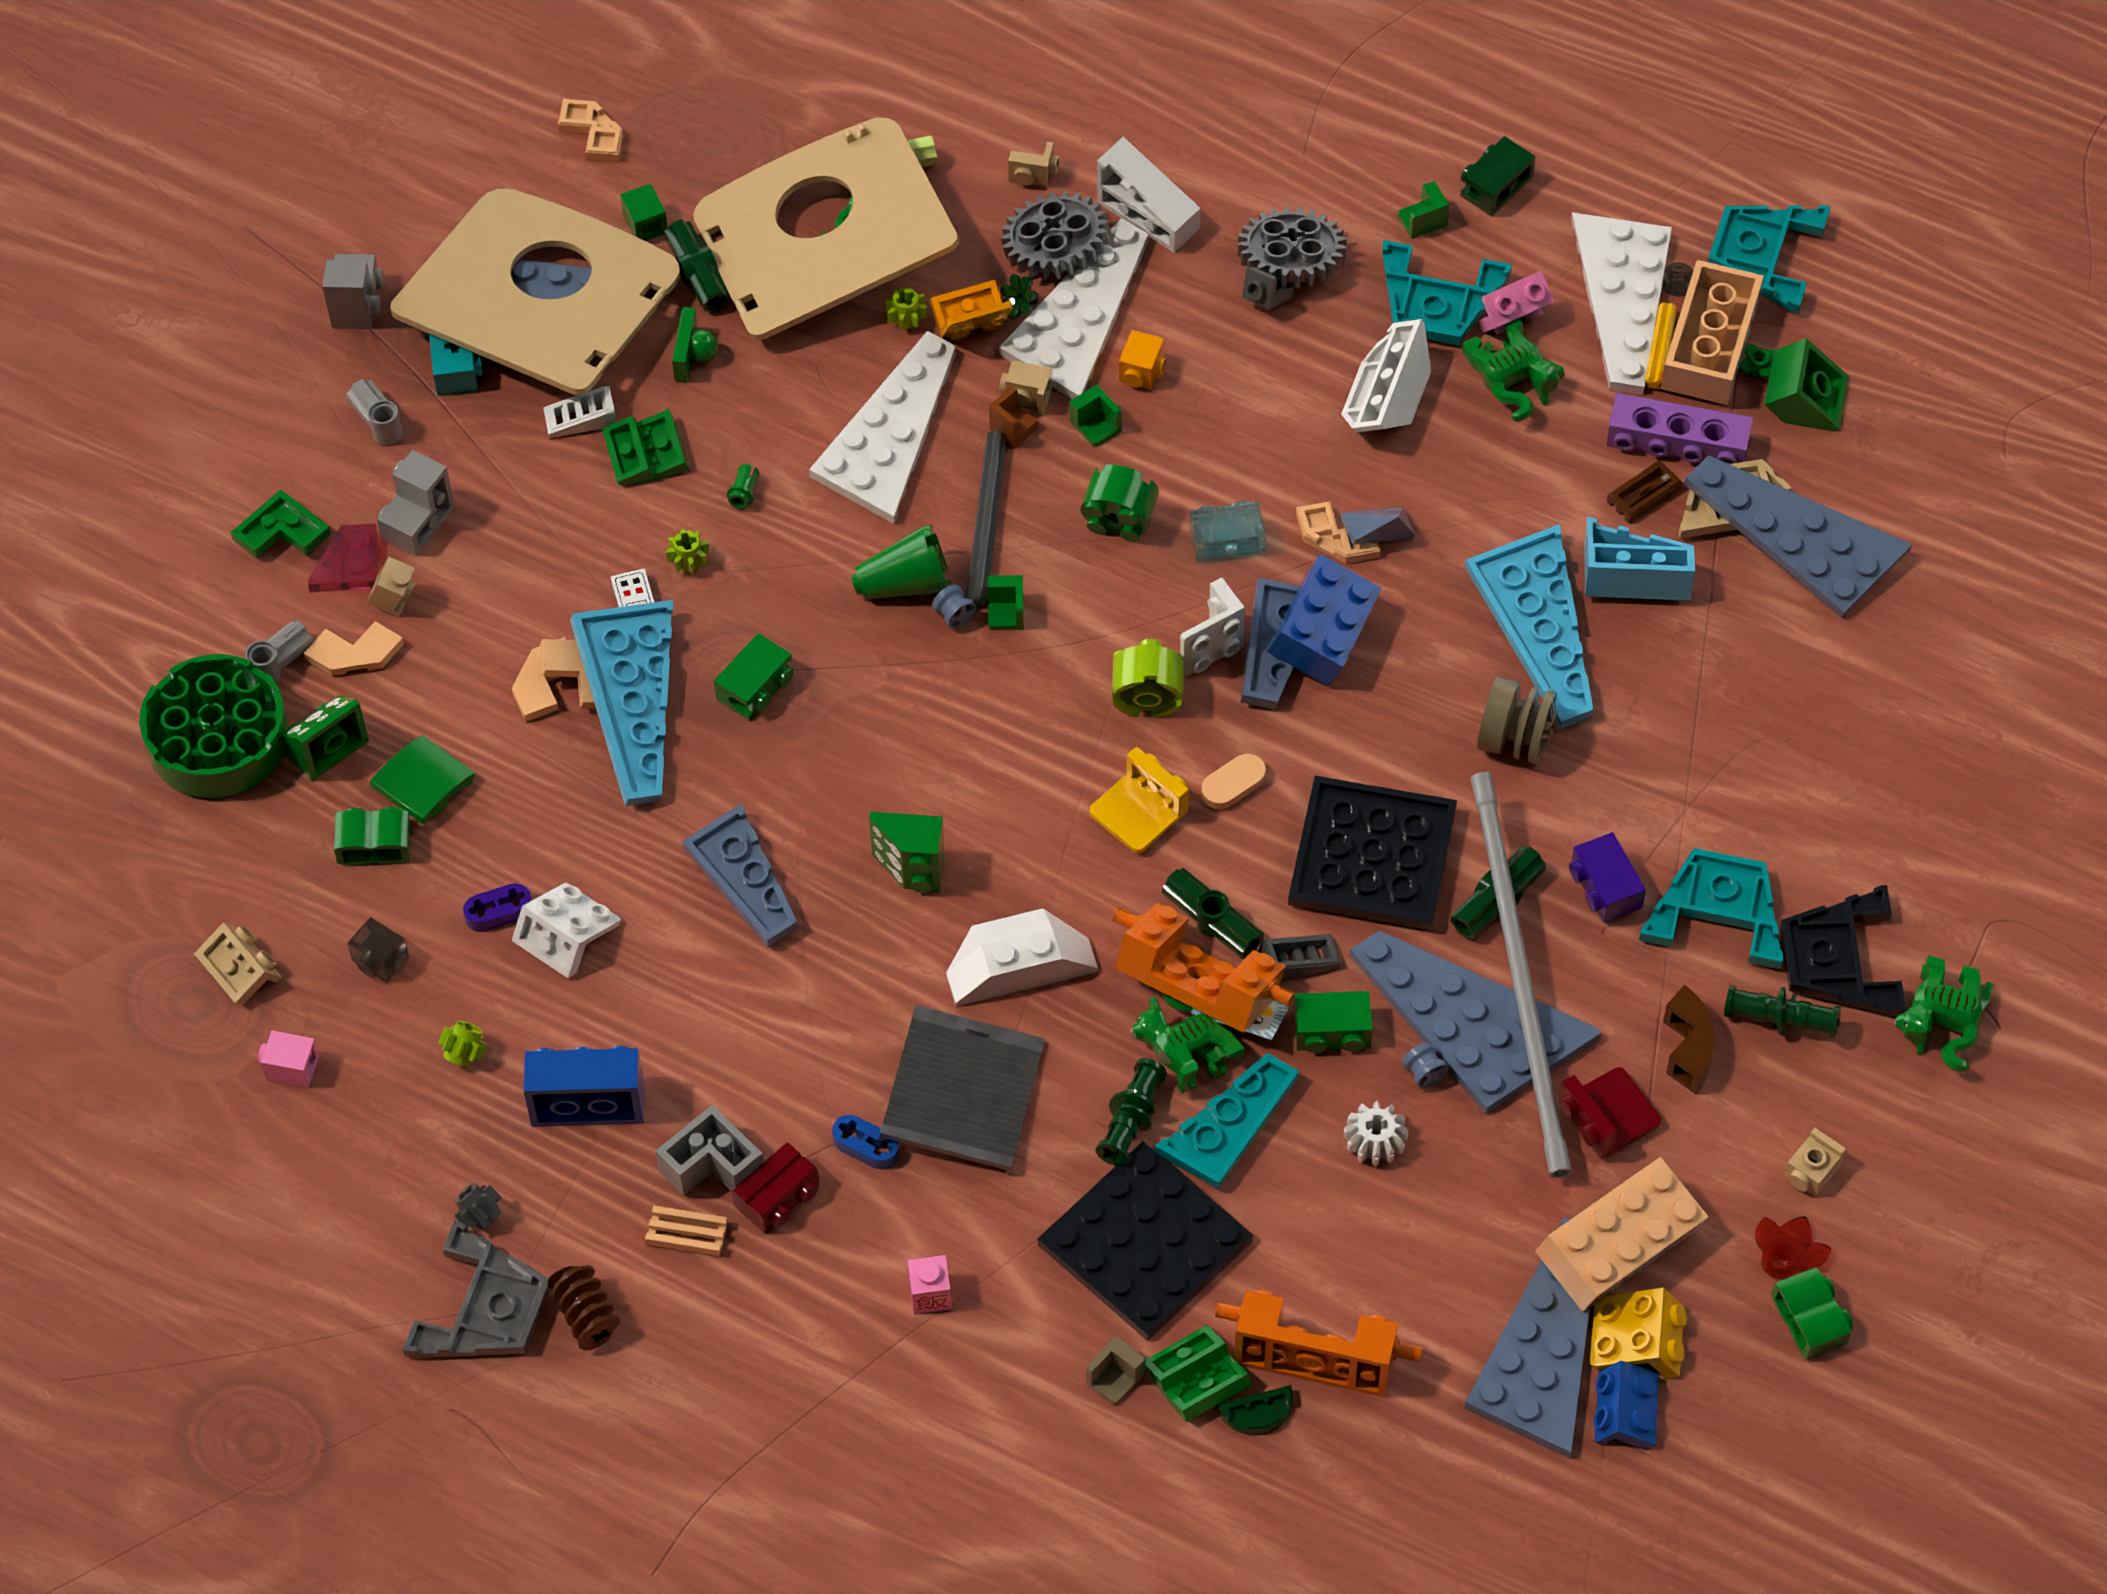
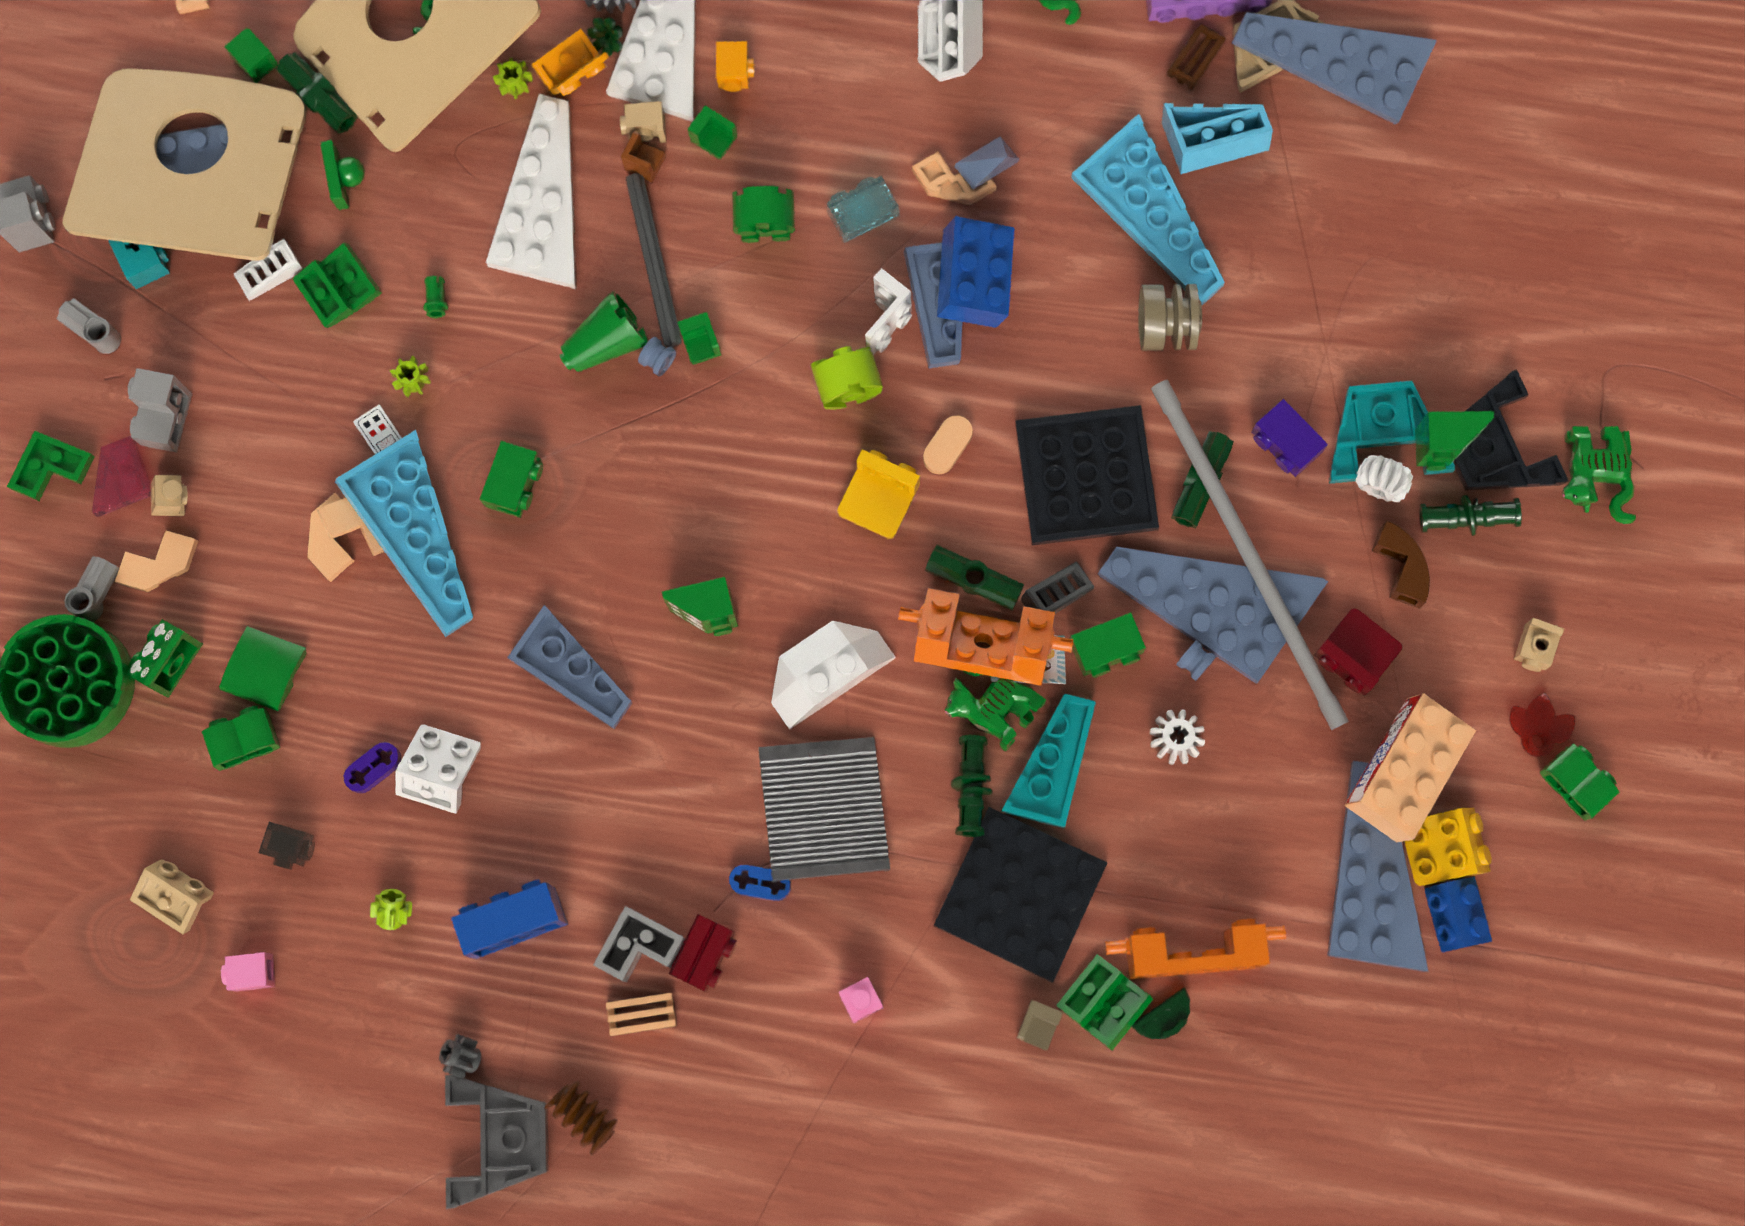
camera: 15 degrees left, 20 degrees up
none -> white gear [1356,455,1413,502]
none -> green slope [1415,411,1494,471]

